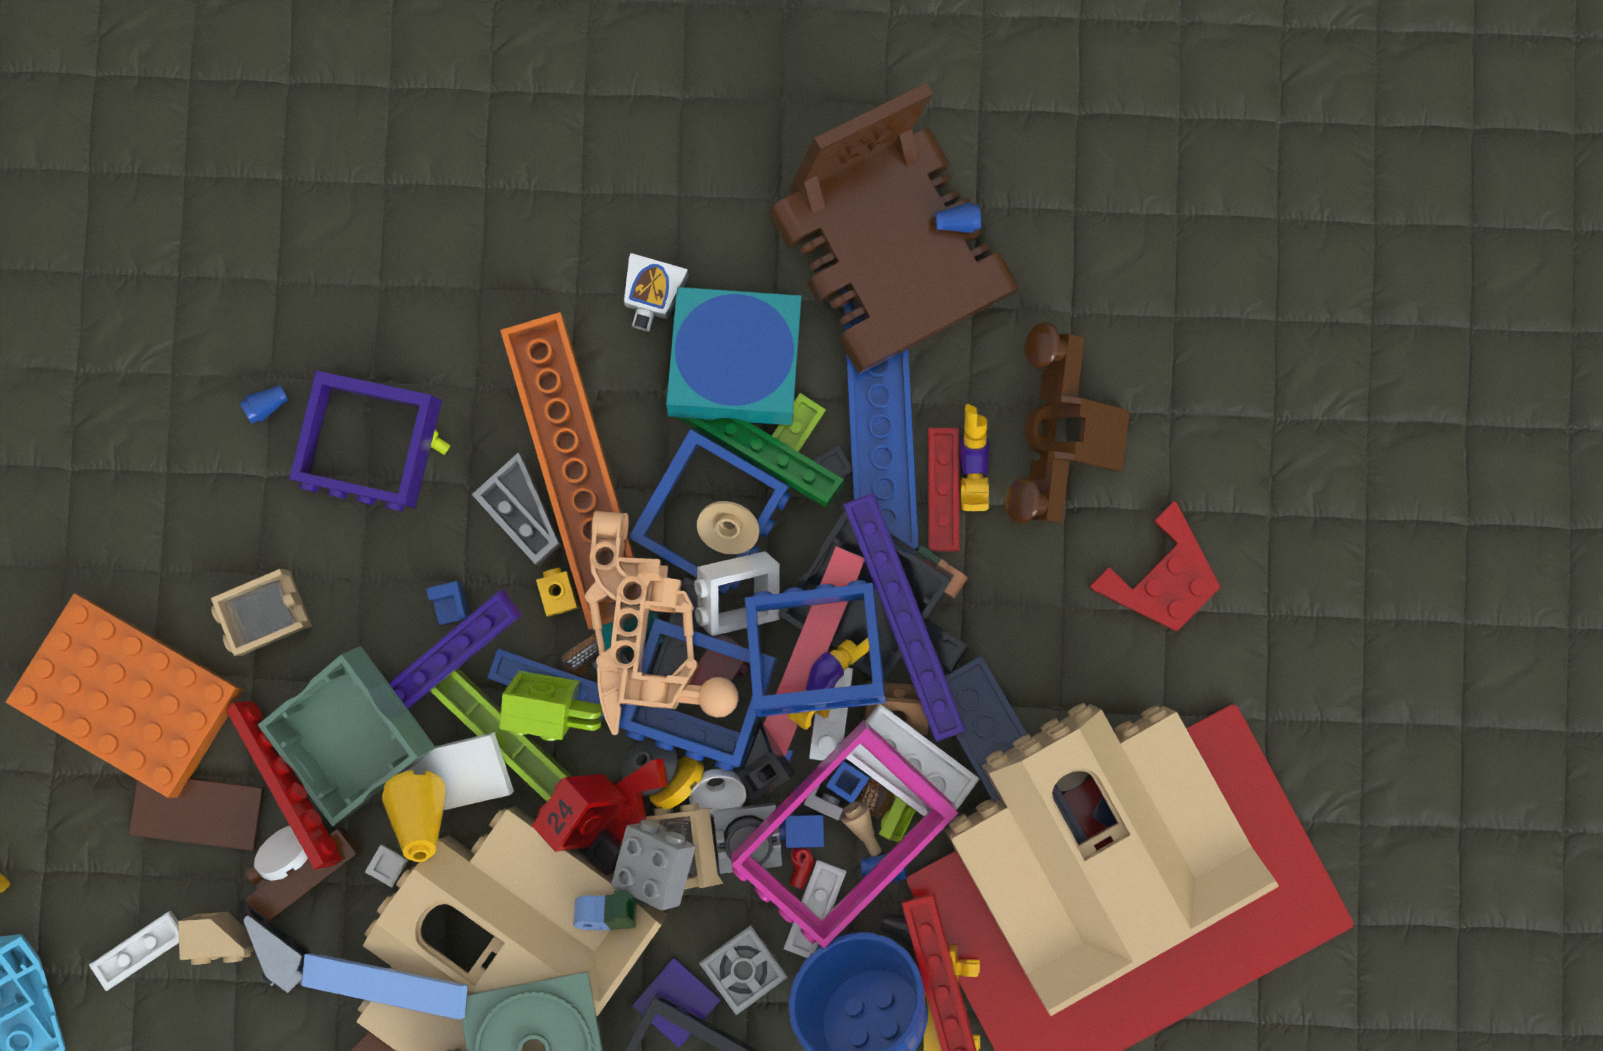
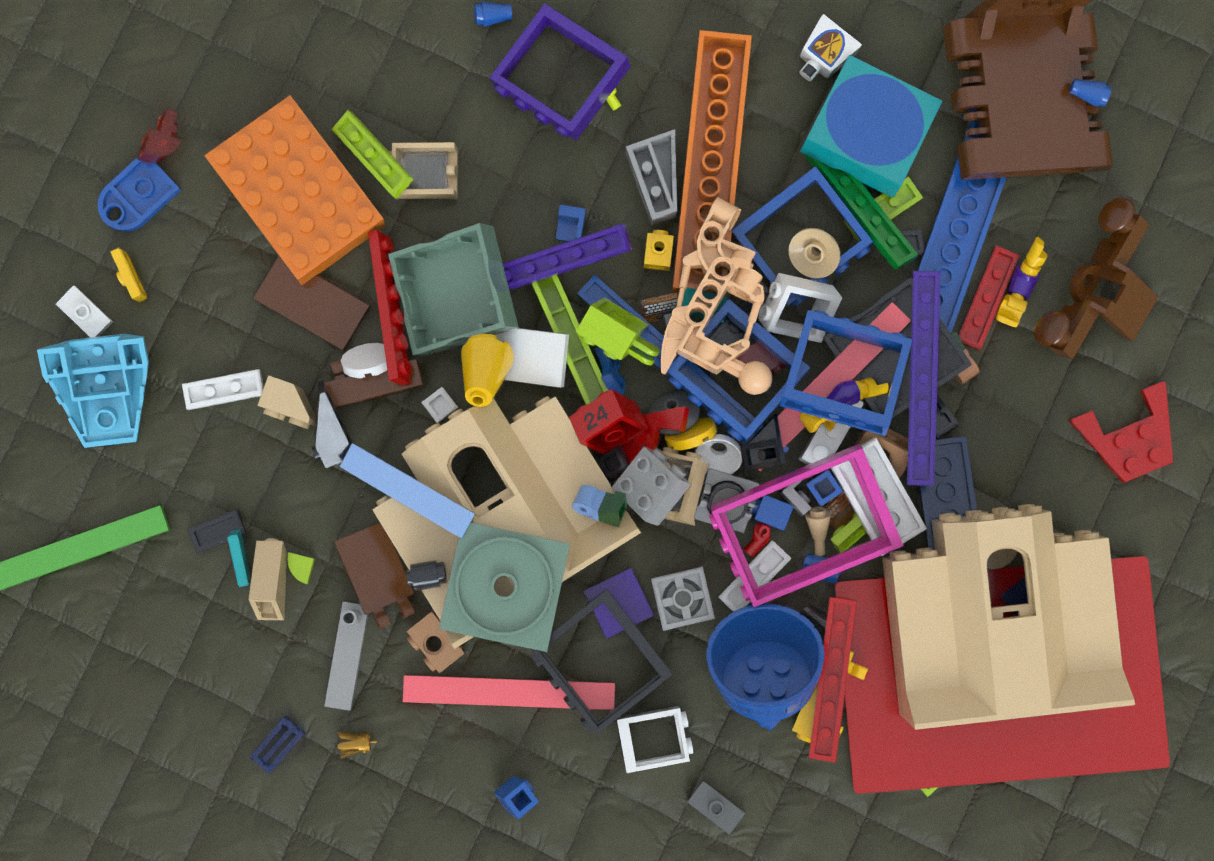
camera: 20 degrees right, 0 degrees up
none -> lime tile [332,110,414,198]
none -> blue tile [594,346,625,395]

